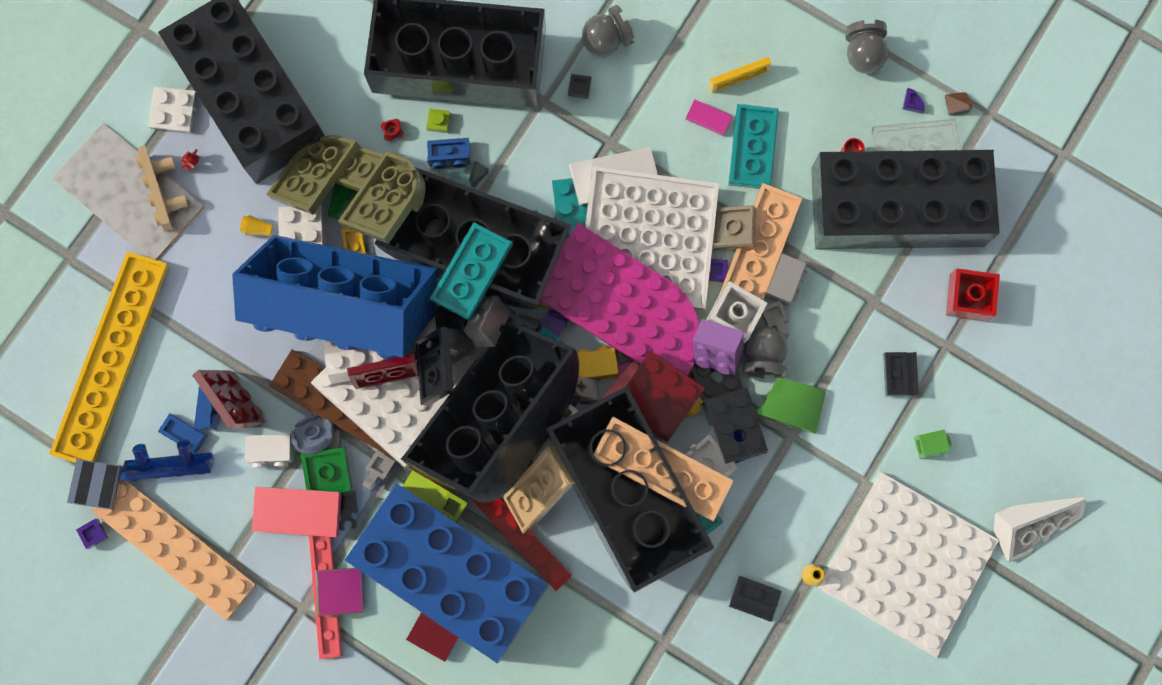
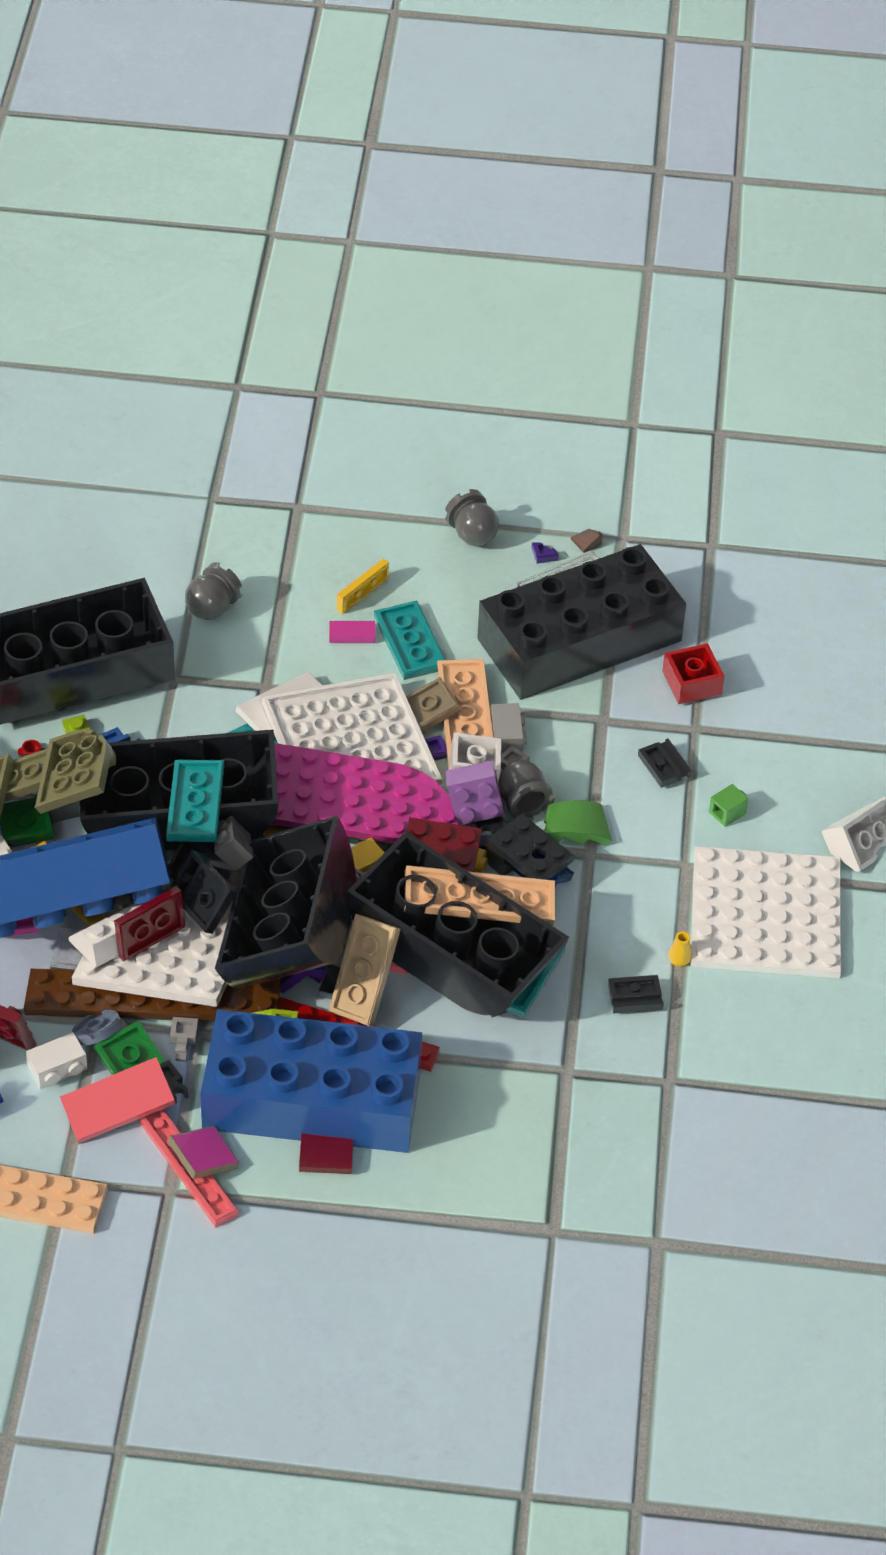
camera: 30 degrees left, 30 degrees down
black plate [568,74,592,99] -> none

